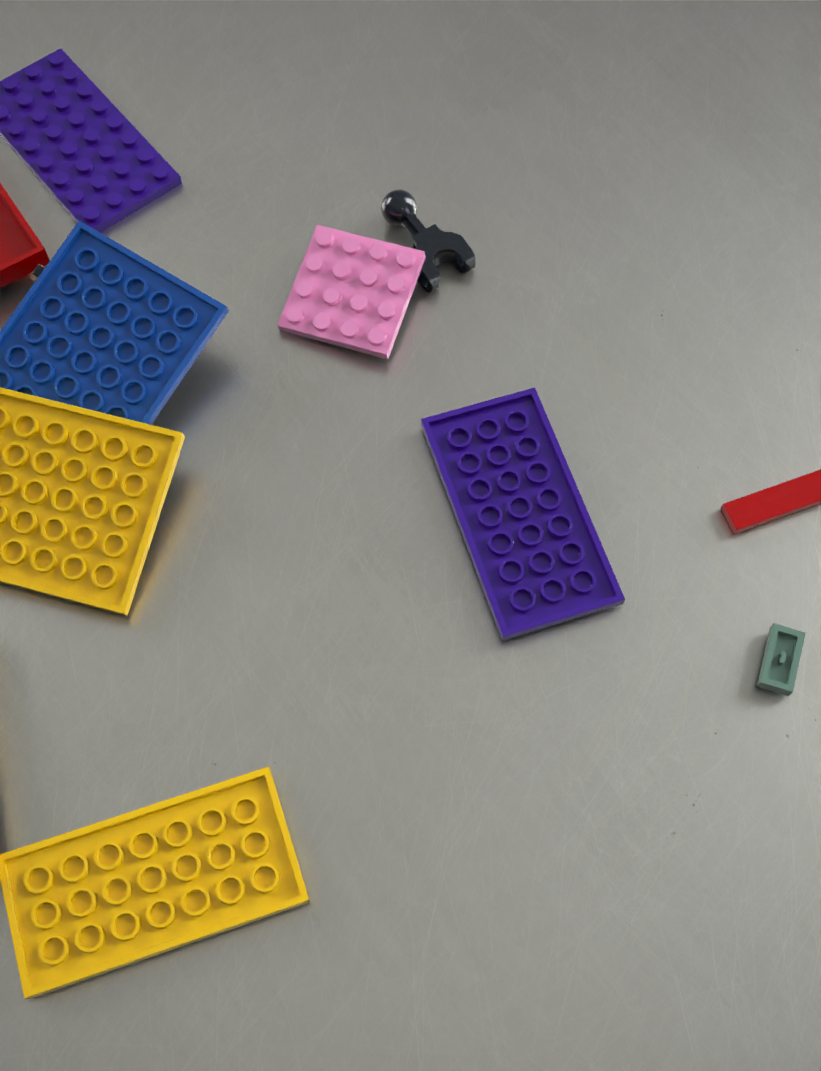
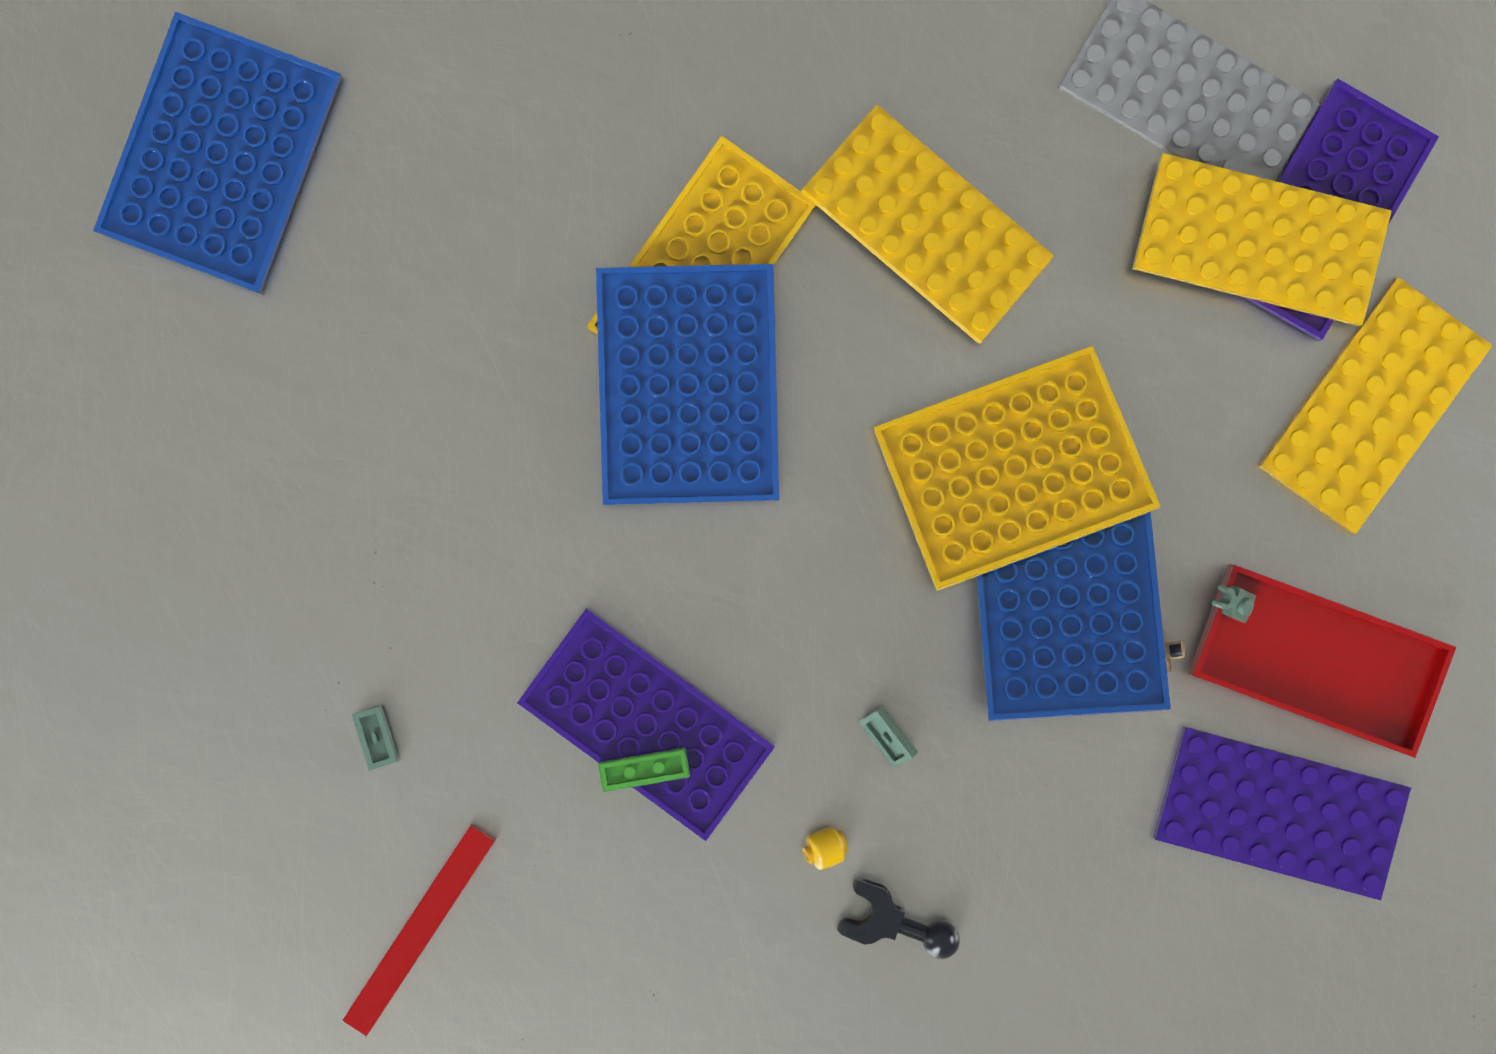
camera: 145 degrees right, 25 degrees up
bright pink plate [277,225,426,359] -> none
none -> blue plate [596,264,779,505]
none -> bright green tile [598,747,690,792]
none -> yellow head [803,827,849,870]
none -> sand green plate [859,705,918,768]

